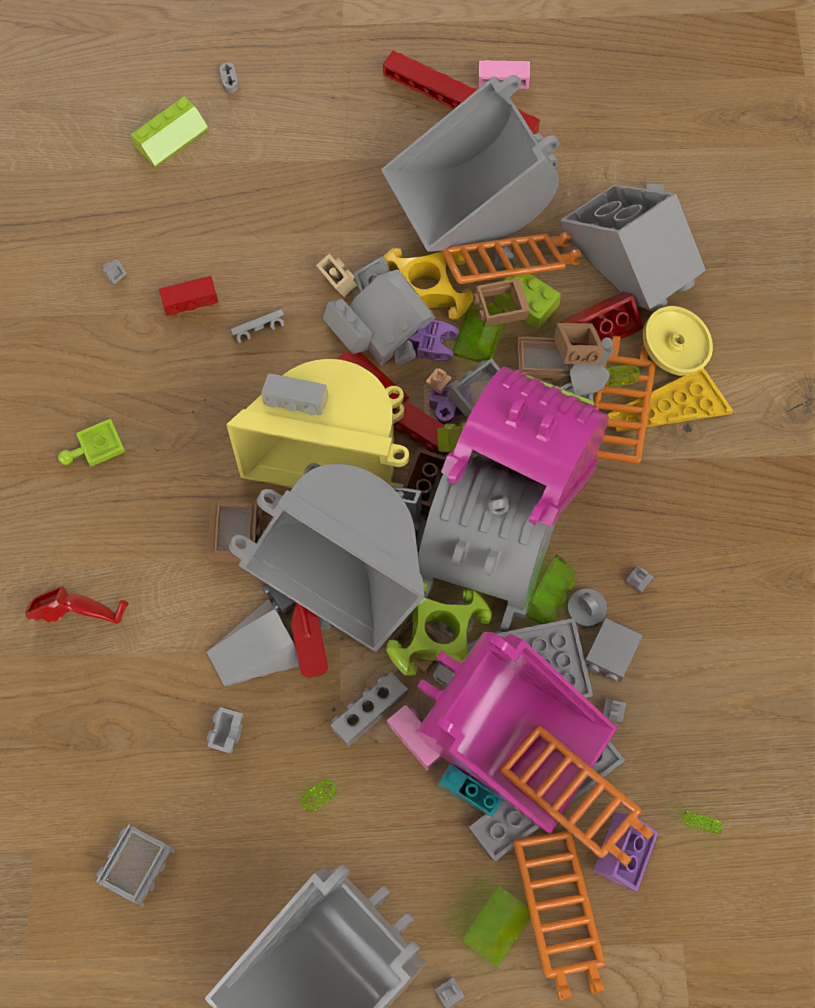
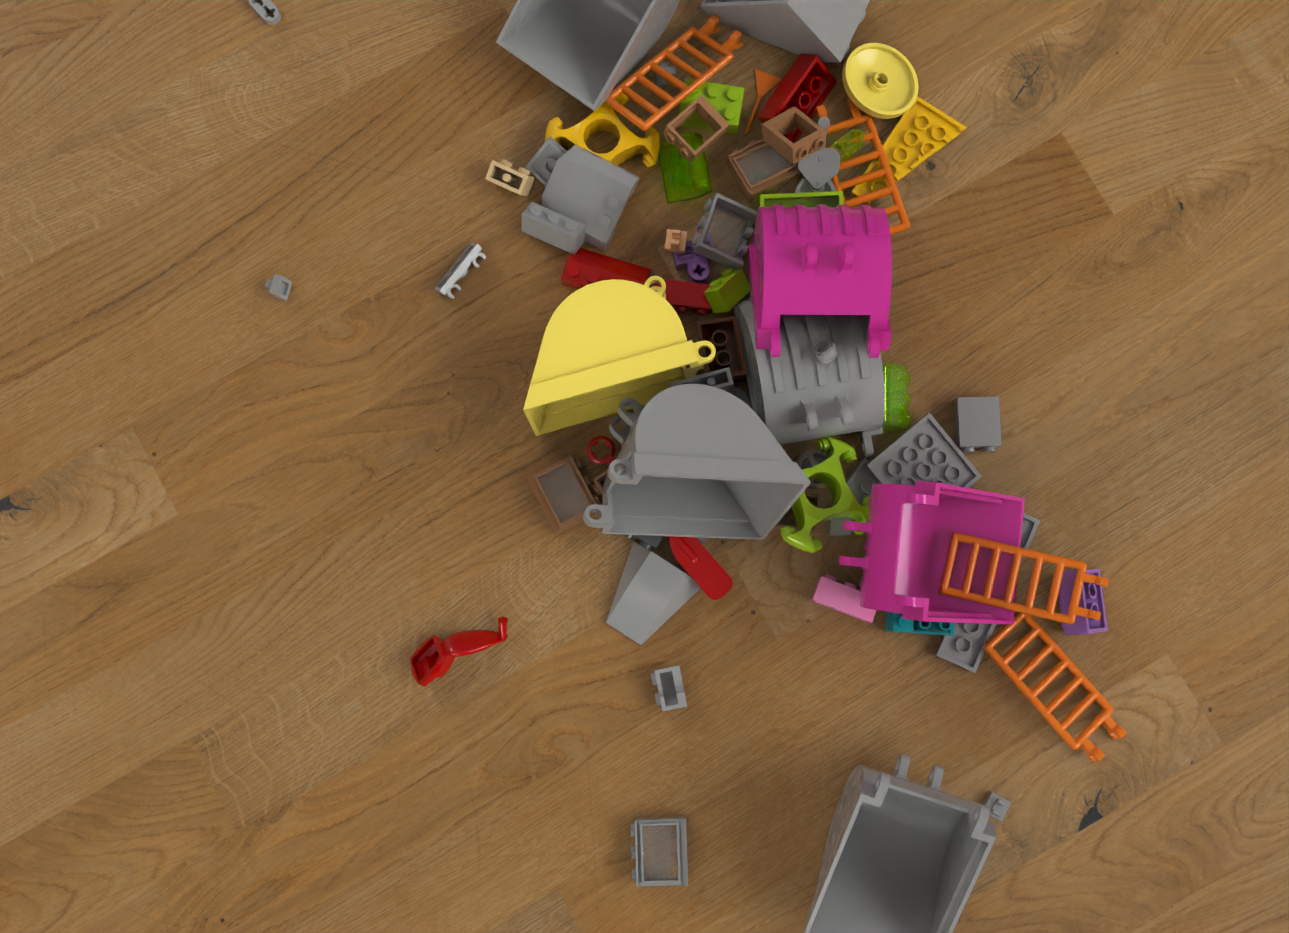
camera: 30 degrees left, 15 degrees up
lime plate [58,418,125,467] -> none
lime slope [131,96,208,168] -> none
red brick [159,276,219,316] -> none
light grey brick [261,373,328,416] -> none
clear neon green beam [301,779,337,812] -> none
light grey brick [330,672,408,747] -> none
light grey tile [394,340,416,365] -> none
medium lavender piece [406,320,459,361] -> none
clear neon green slope [462,885,530,968] -> none
light grey tile [567,588,607,628] -> none
light grey tile [603,698,626,724] -> none
light grey tile [625,566,653,594] -> none
clear neon green beam [682,811,723,835] -> none
none -> orange piece [744,69,782,135]

